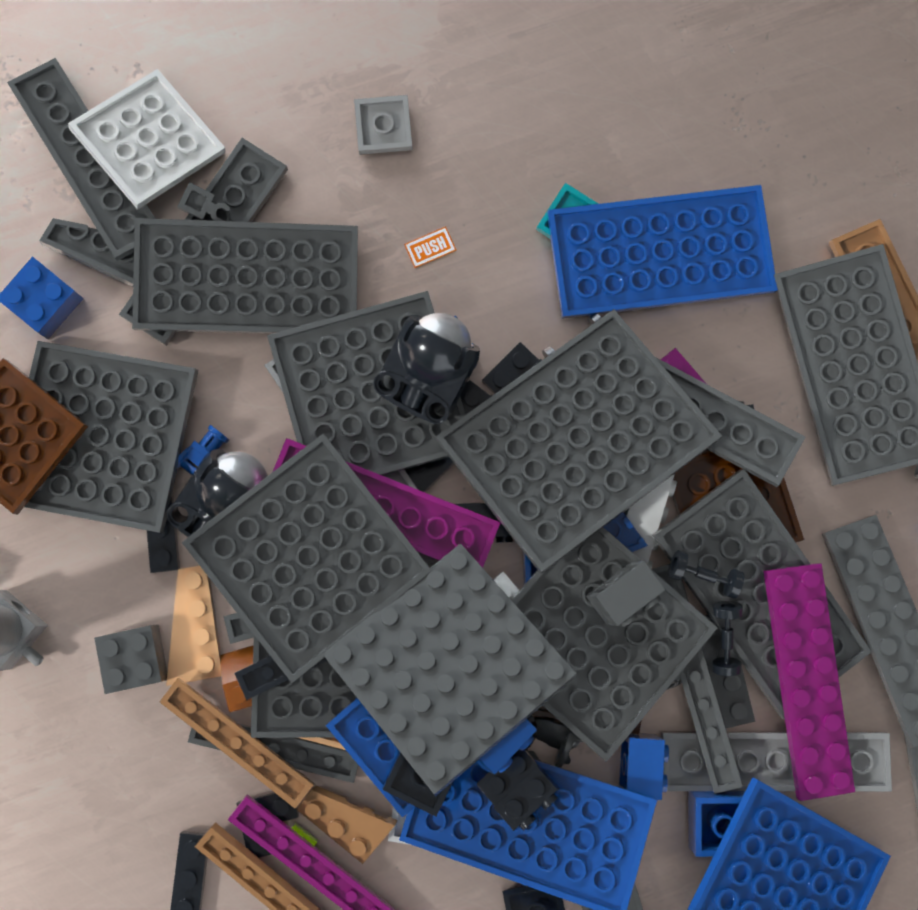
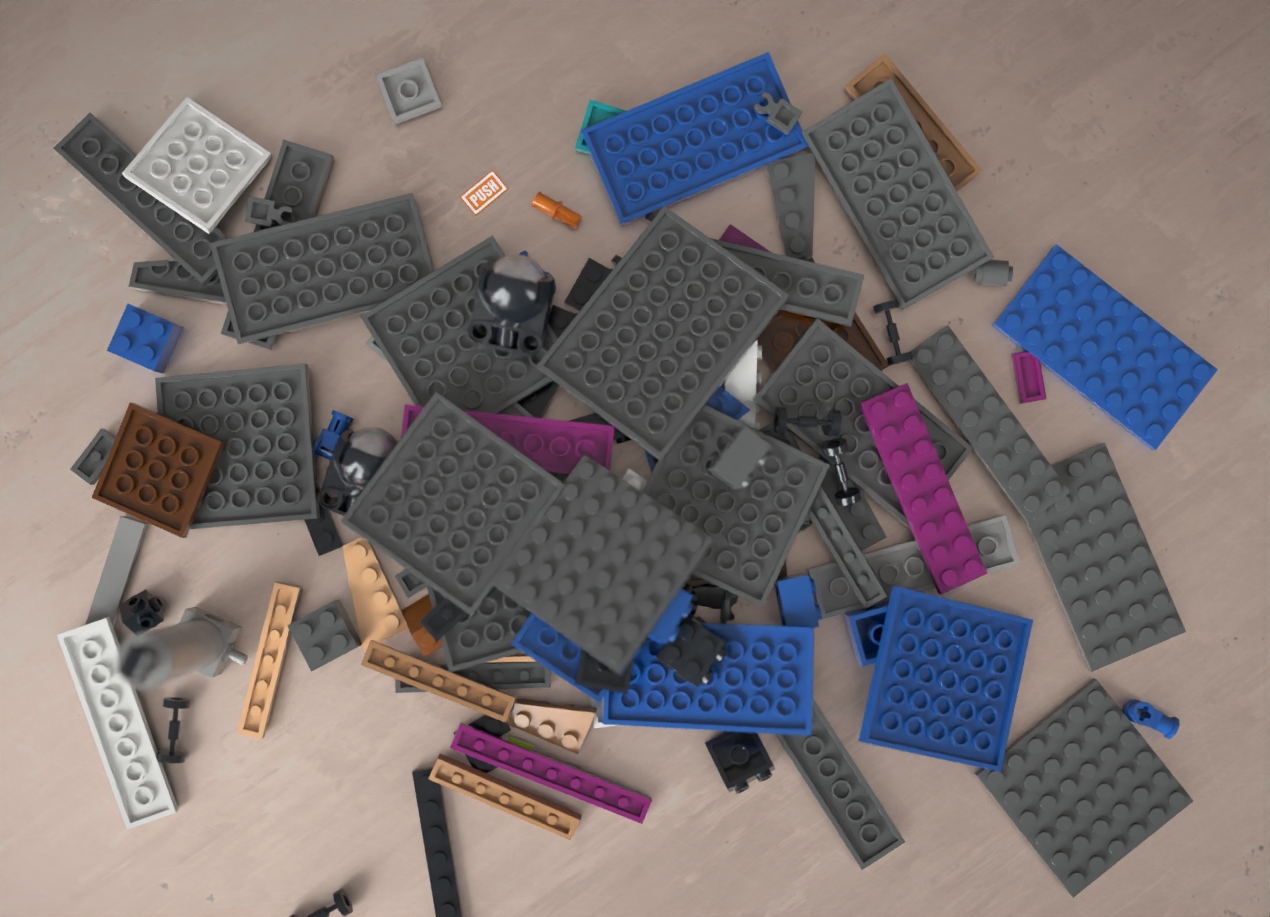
camera: 15 degrees left, 5 degrees up
none -> light nougat plate [237,582,301,739]
none -> orange axle [532,191,582,228]
none -> dark grey plate [754,92,803,136]
none -> dark grey wing [765,152,815,259]
none -> black wheel [873,300,913,366]

